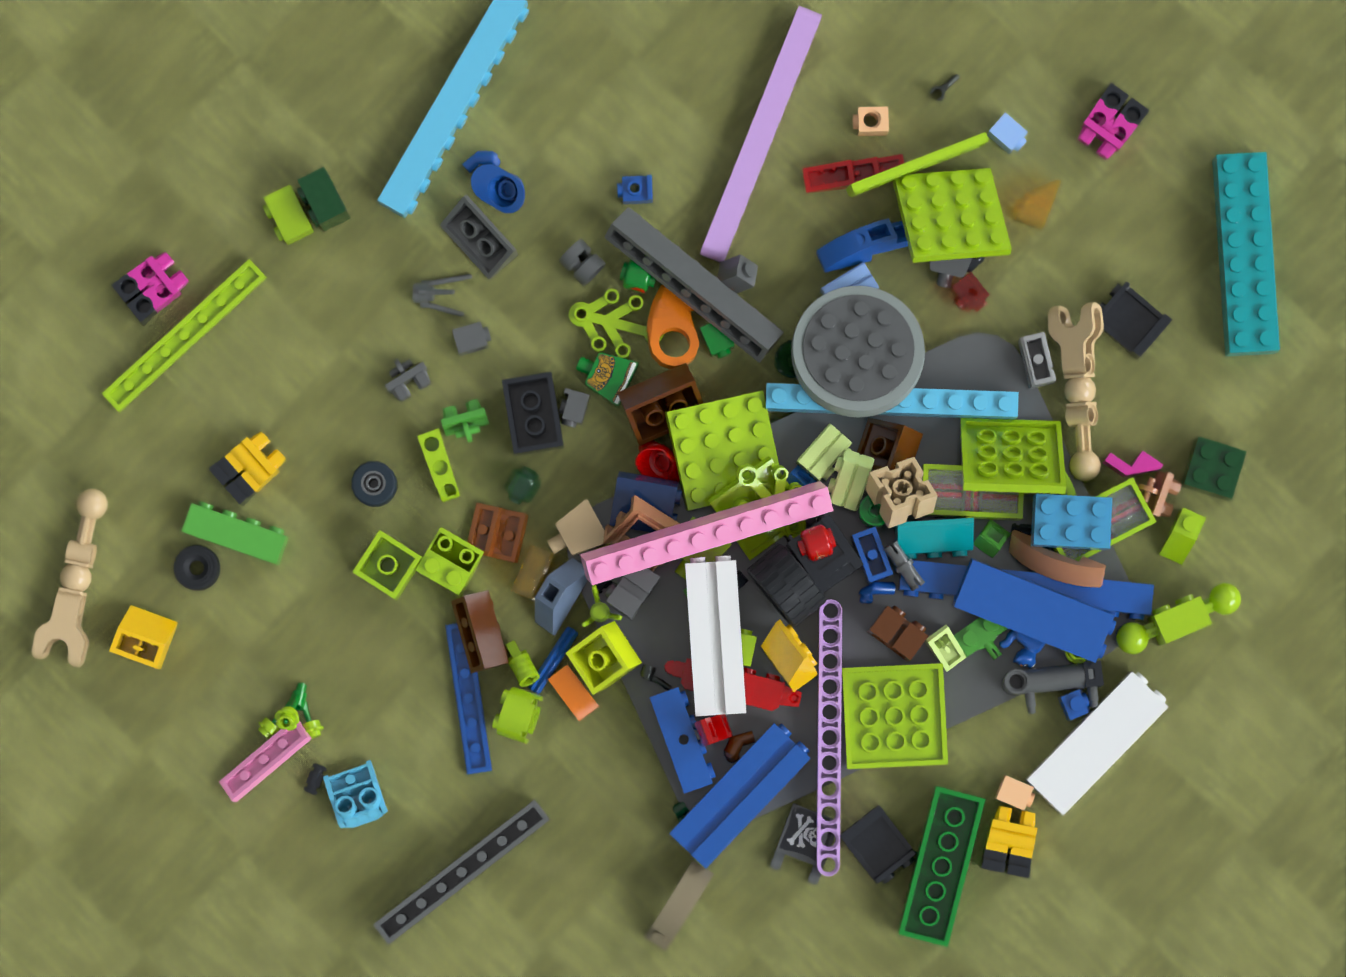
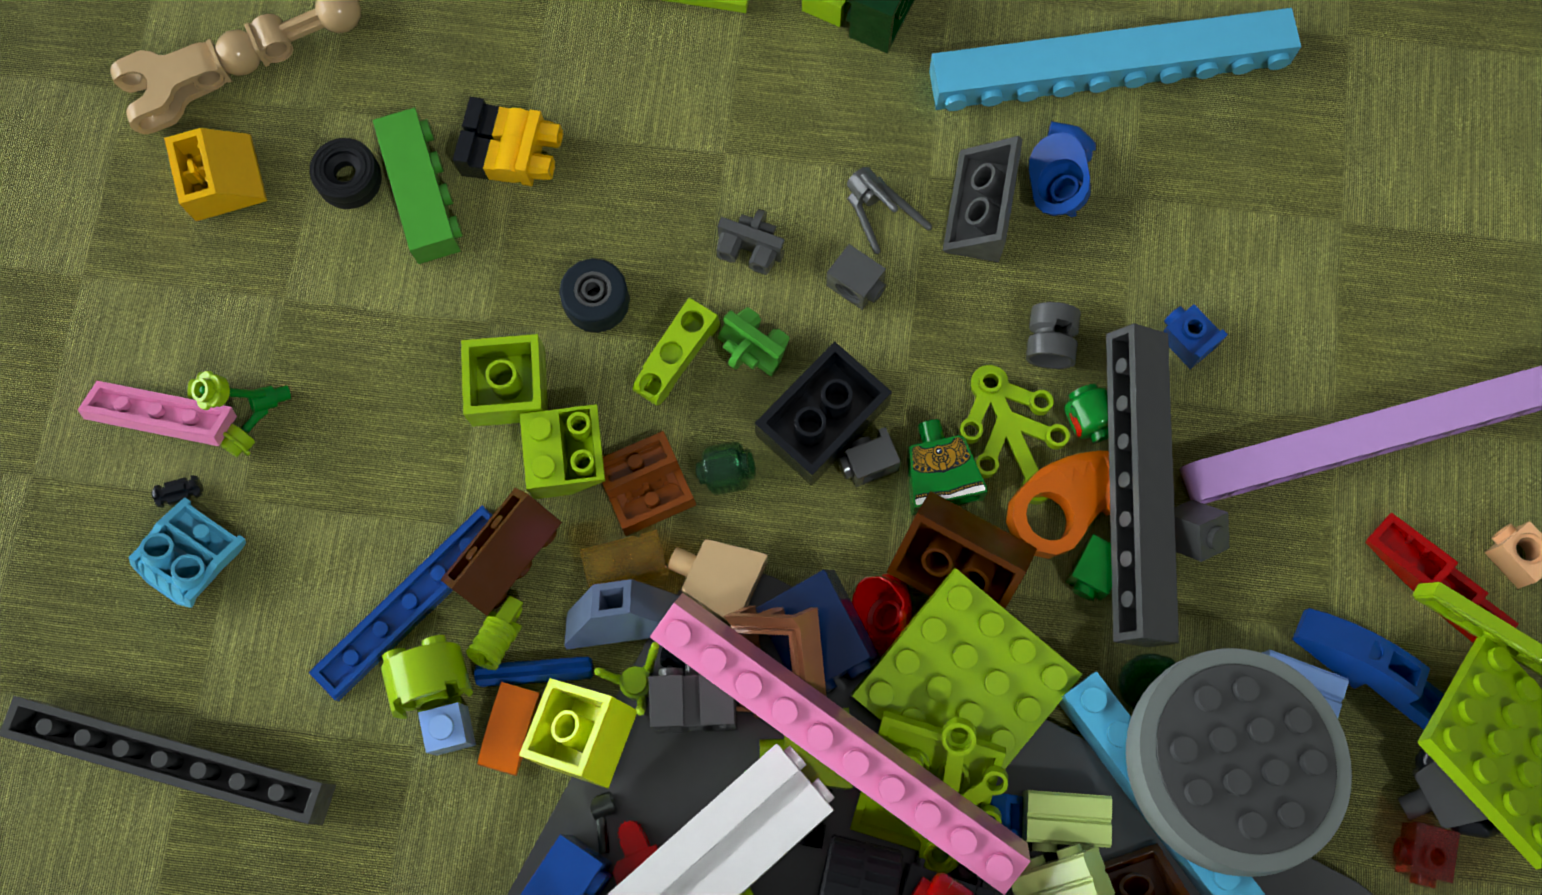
camera: 55 degrees right, 10 degrees down
none -> light blue brick [418,702,476,756]

